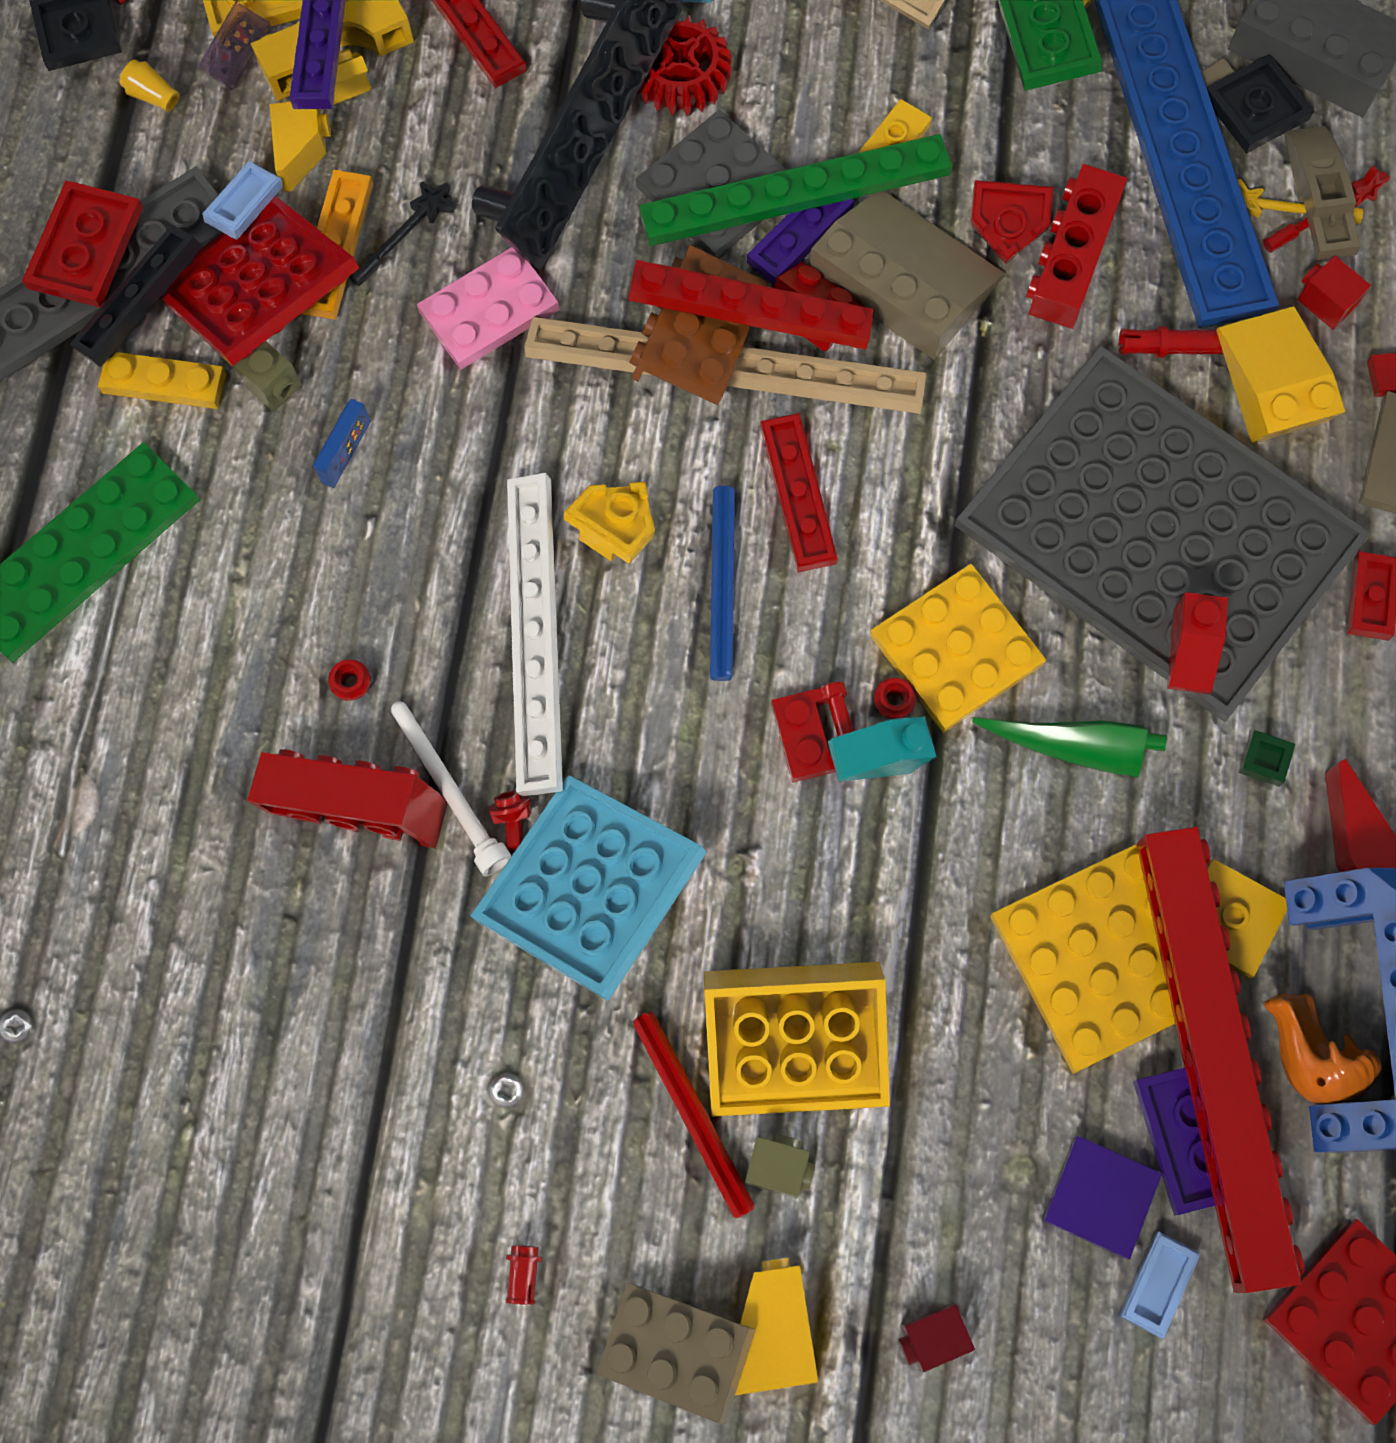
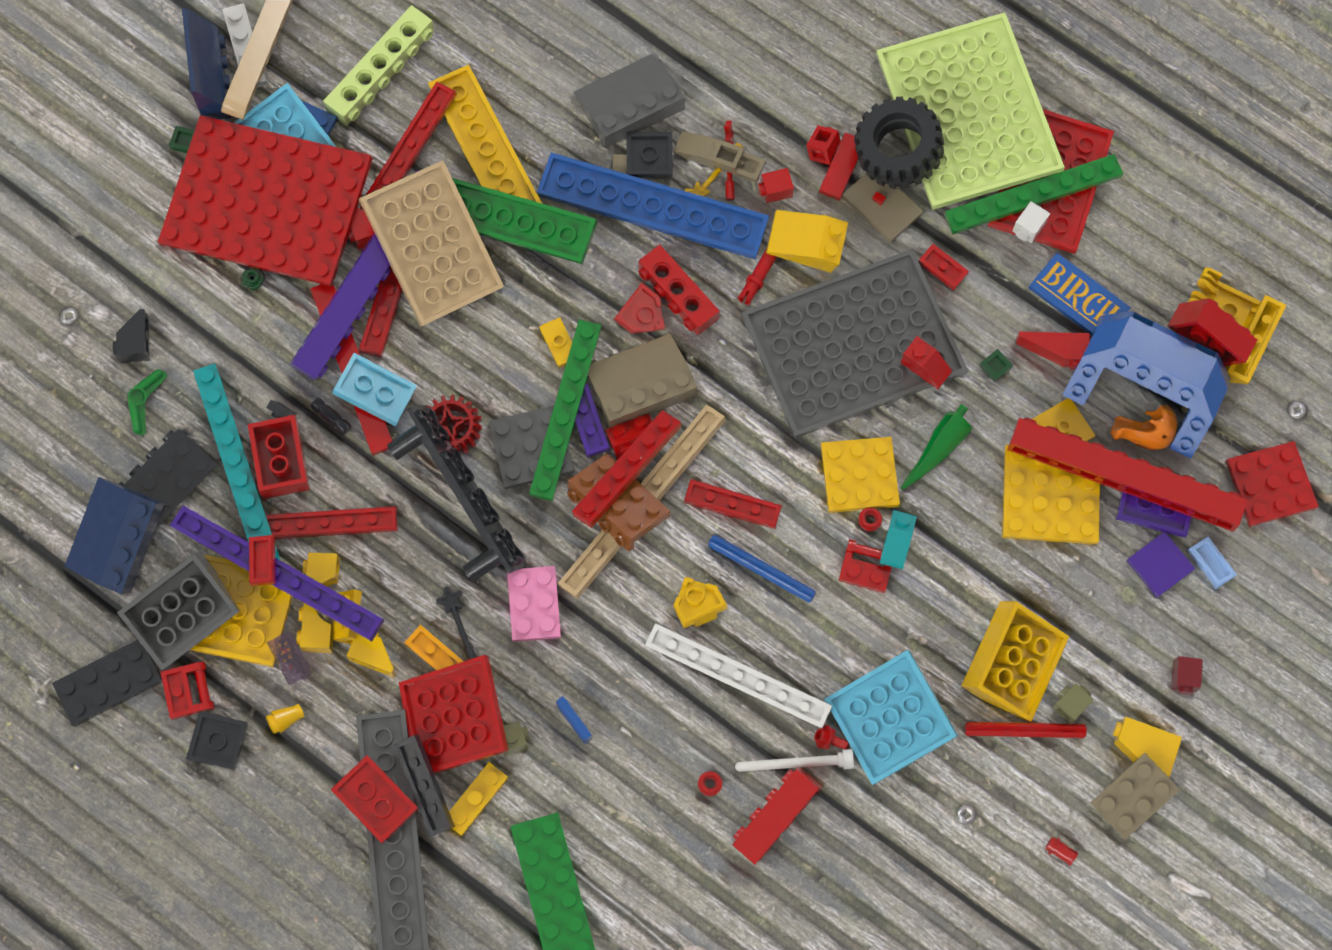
camera: 65 degrees left, 0 degrees up
light blue tile [202,161,283,240] -> none

